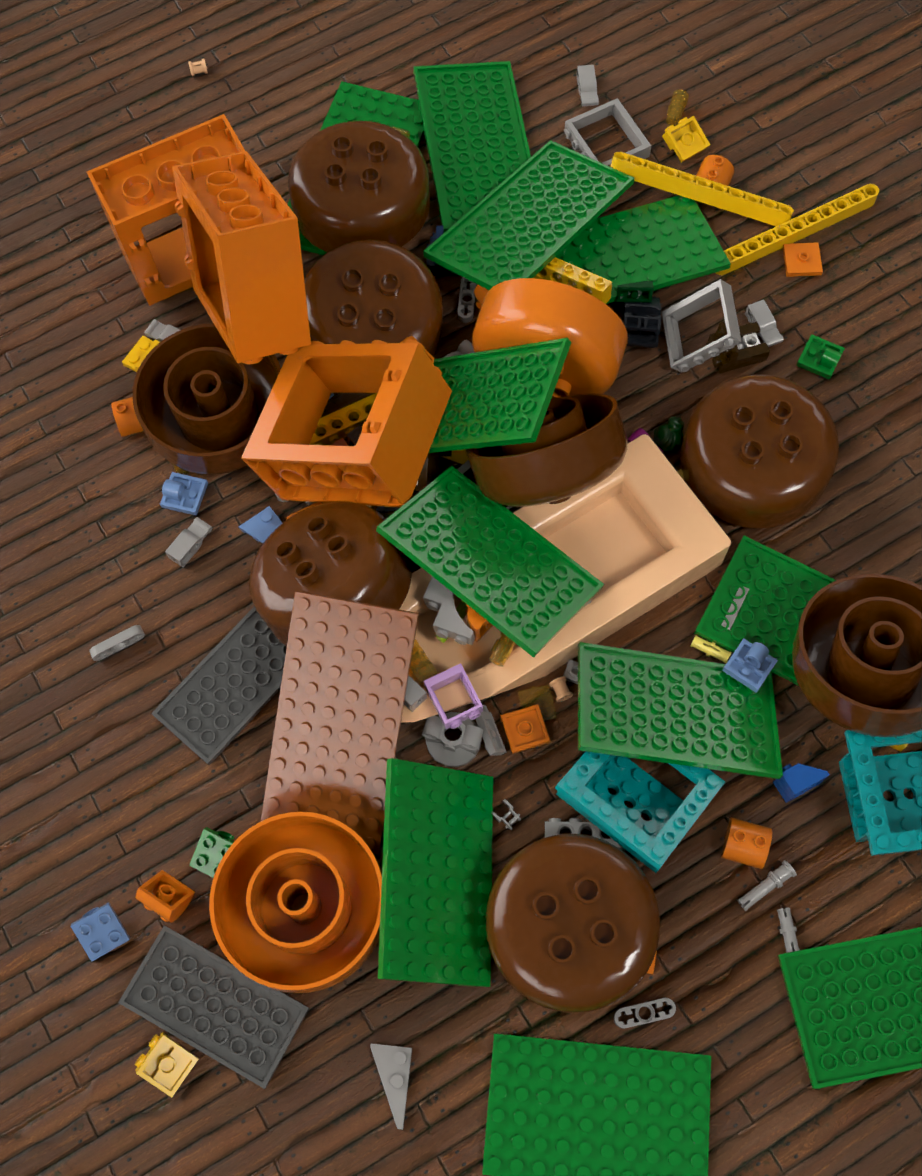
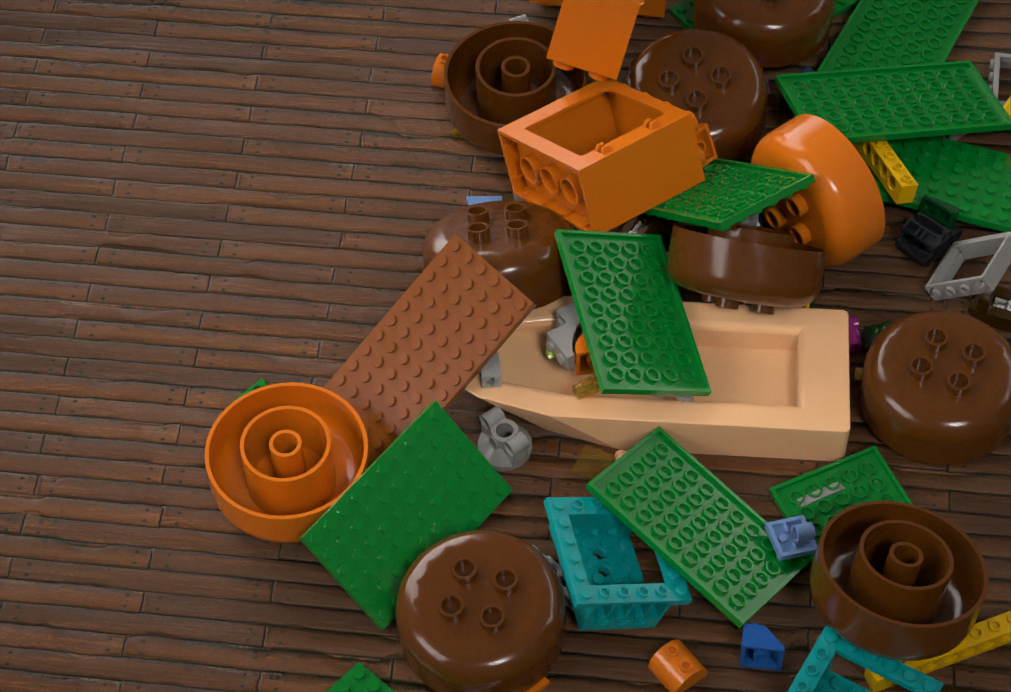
camera: 35 degrees right, 15 degrees down
medium blue plate [70,903,130,962] -> none
light grey beam [89,625,145,661] -> none
dark grey plate [118,925,310,1089] -> none
orange brick [135,870,195,923] -> none
yellow plate [135,1032,198,1098] -> none
dark grey plate [151,606,287,765] -> none
medium blue plate [160,472,208,516] -> none
light grey piece [165,517,213,568] -> none
light grey wing [370,1044,412,1130] -> none
clear yellow brick [409,639,437,688] -> none
lavender window [424,663,483,729] -> none
light grey hinge [474,704,506,756] -> none
light grey piece [491,799,521,830] -> none
orange plate [500,704,551,754] -> none
light yellow pin [690,635,732,663] -> none

